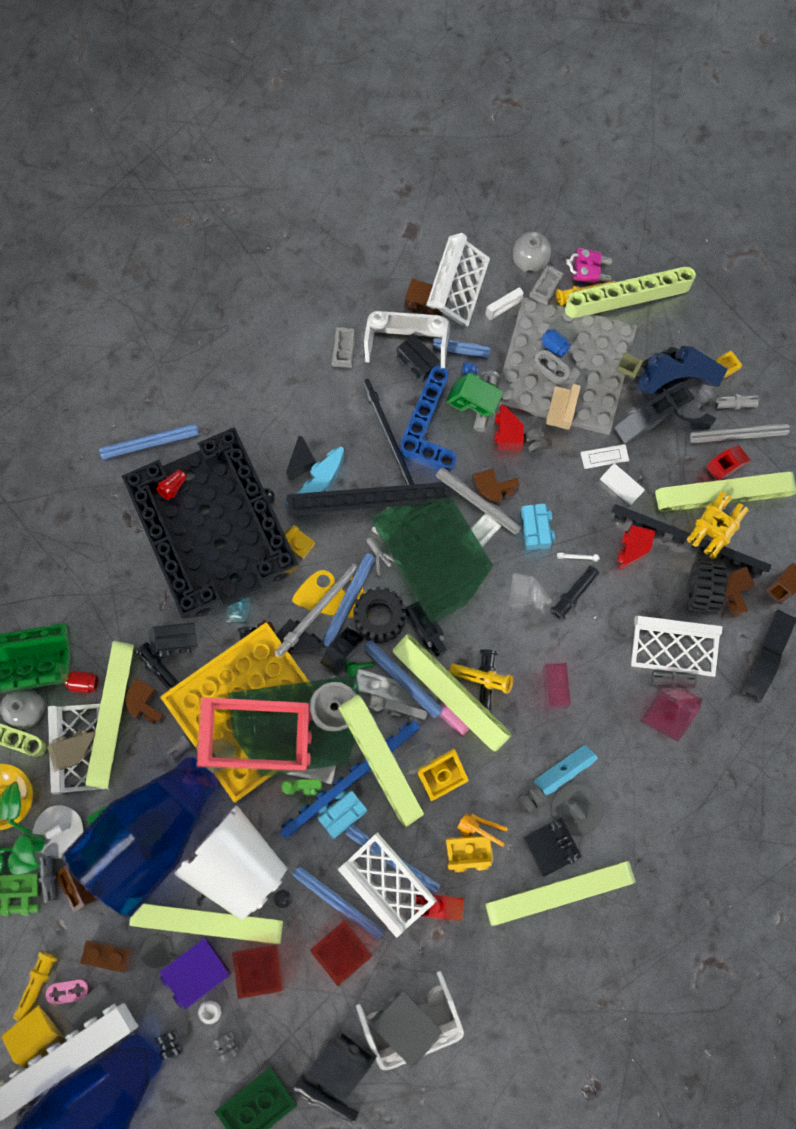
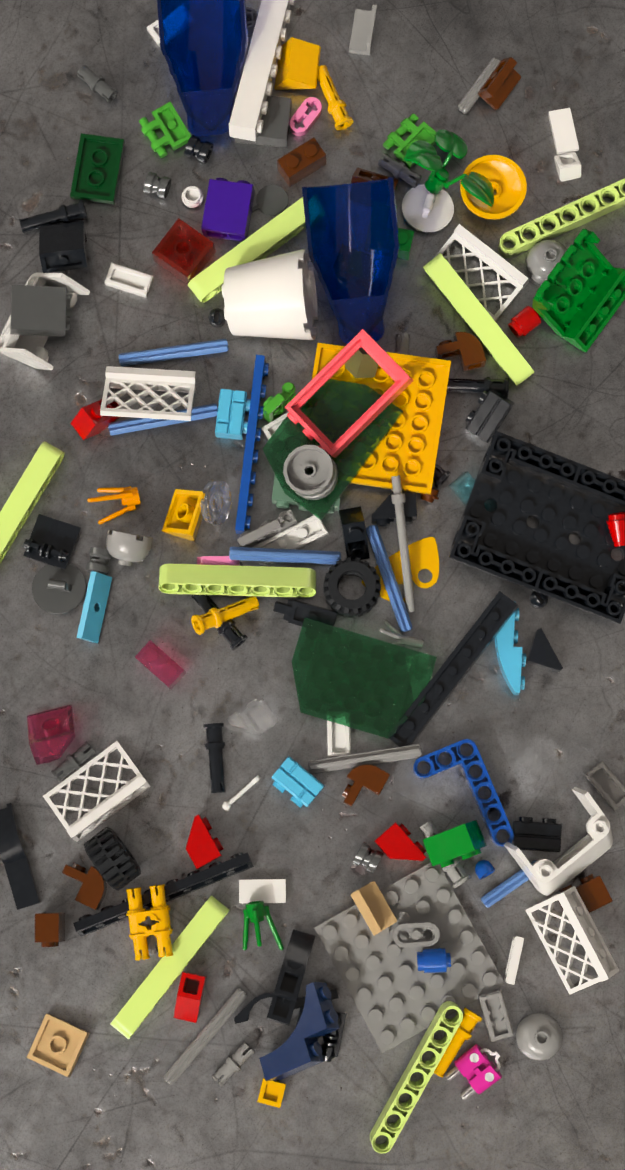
camera: 140 degrees right, 5 degrees up
dark tan slope [48,730,95,772] -> none
yellow bracket [284,525,315,559] -> none
clear red brick [309,920,373,986] -> none
yellowish green beam [338,695,424,827] -> none
green hand [344,661,375,676] -> none
black bar [362,379,414,485] -> none
yellow bracket [446,835,494,872] -> none
white sticker [581,444,629,469] -> none
olive panel [616,352,644,379] -> none
none -> white tile [104,263,154,298]
none -> light grey cylinder [106,530,153,566]
none -> bright green plate [139,101,191,158]
none -> green plant [243,901,284,950]

